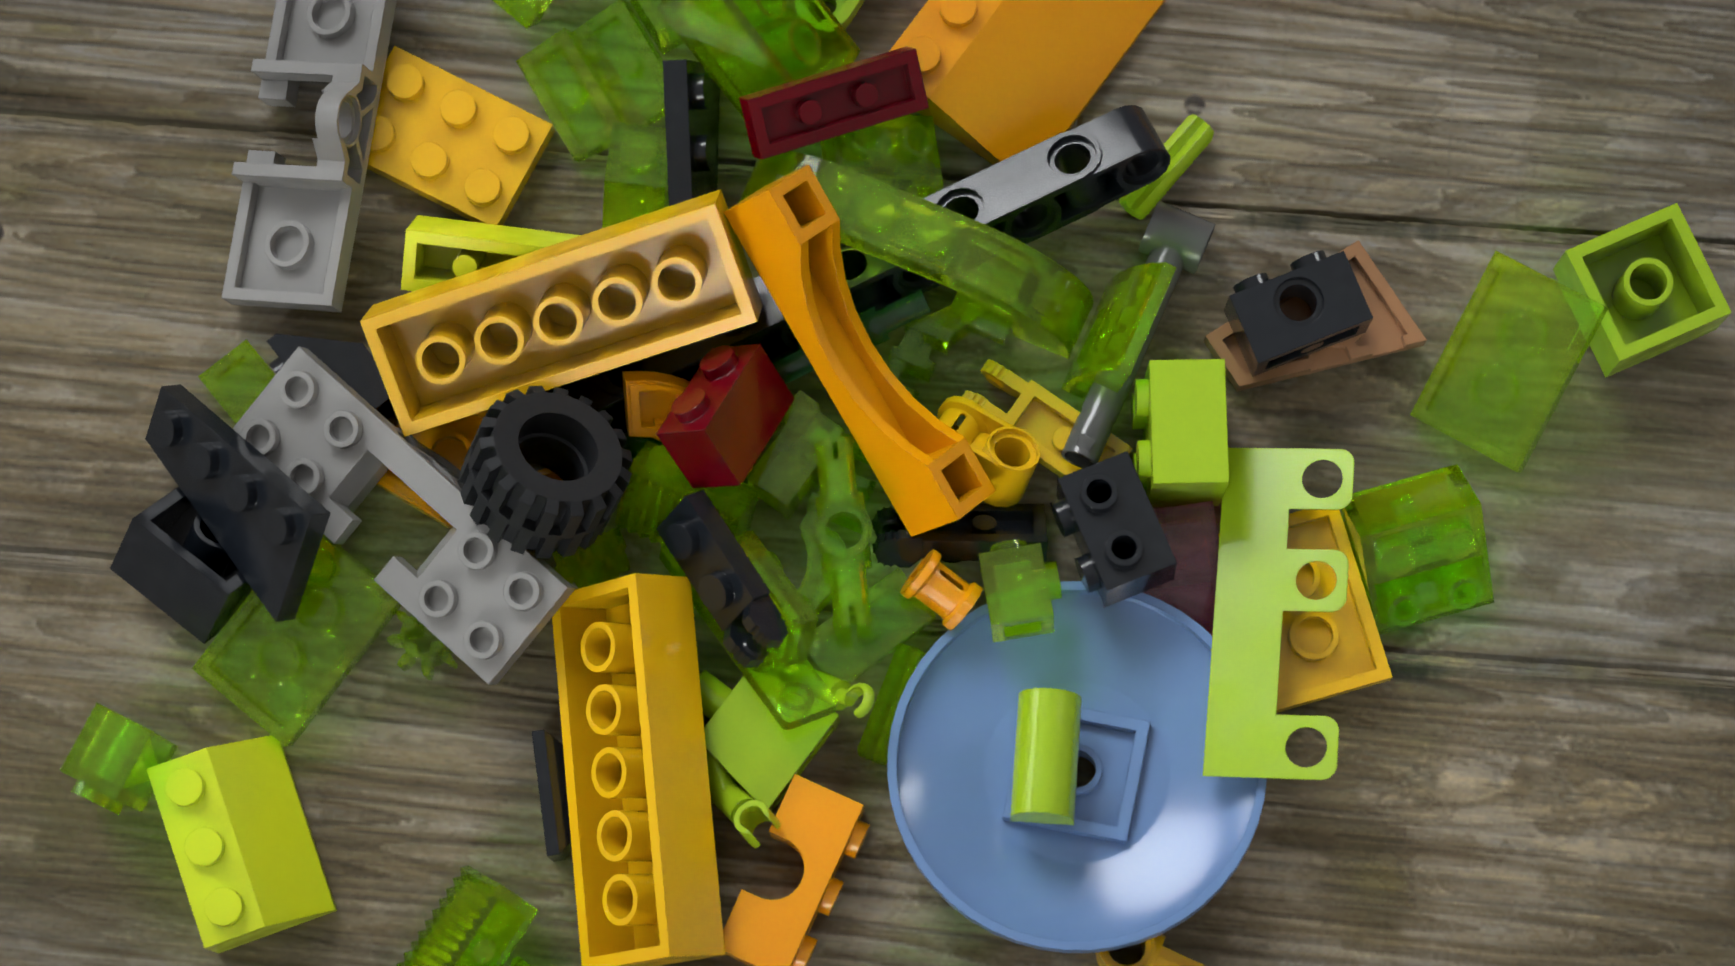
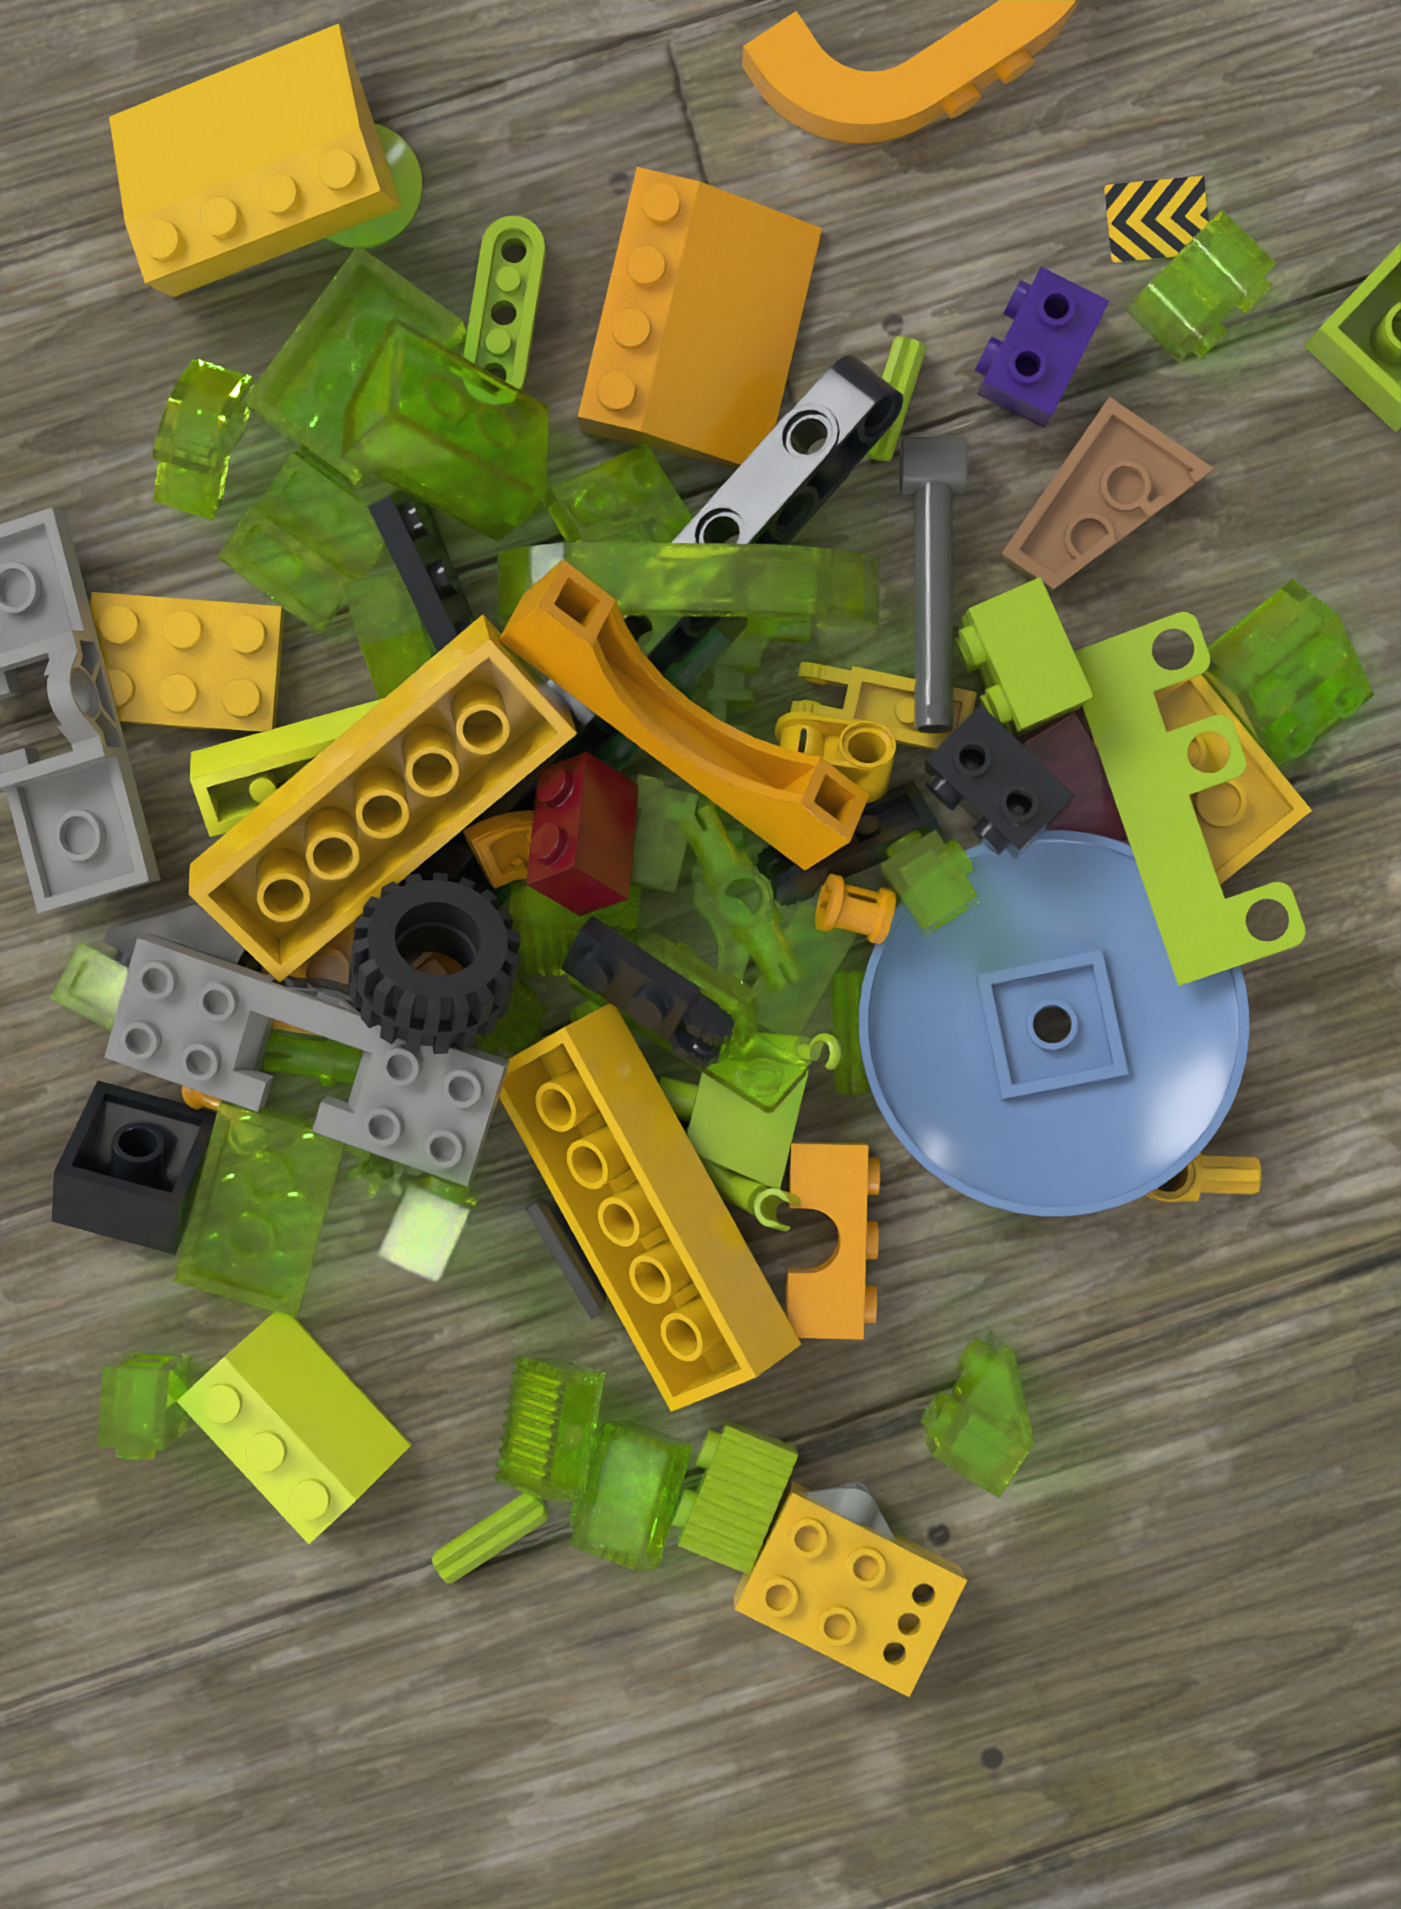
camera: 30 degrees left, 10 degrees up
black wing [145,384,331,622] -> none
dark red plate [739,46,929,160] -> none
lime brick [1010,688,1082,825] -> none
clear neon green slope [1061,262,1177,399] -> none
black brick [1224,250,1373,377] -> none
clear neon green tile [1410,250,1609,473] -> none
none -> clear neon green pin [264,1031,363,1087]
none -> clear neon green brick [378,1175,480,1283]
none -> dark purple brick [974,267,1109,428]
none -> sticker [1104,175,1212,263]
none -> clear neon green brick [1126,209,1277,363]

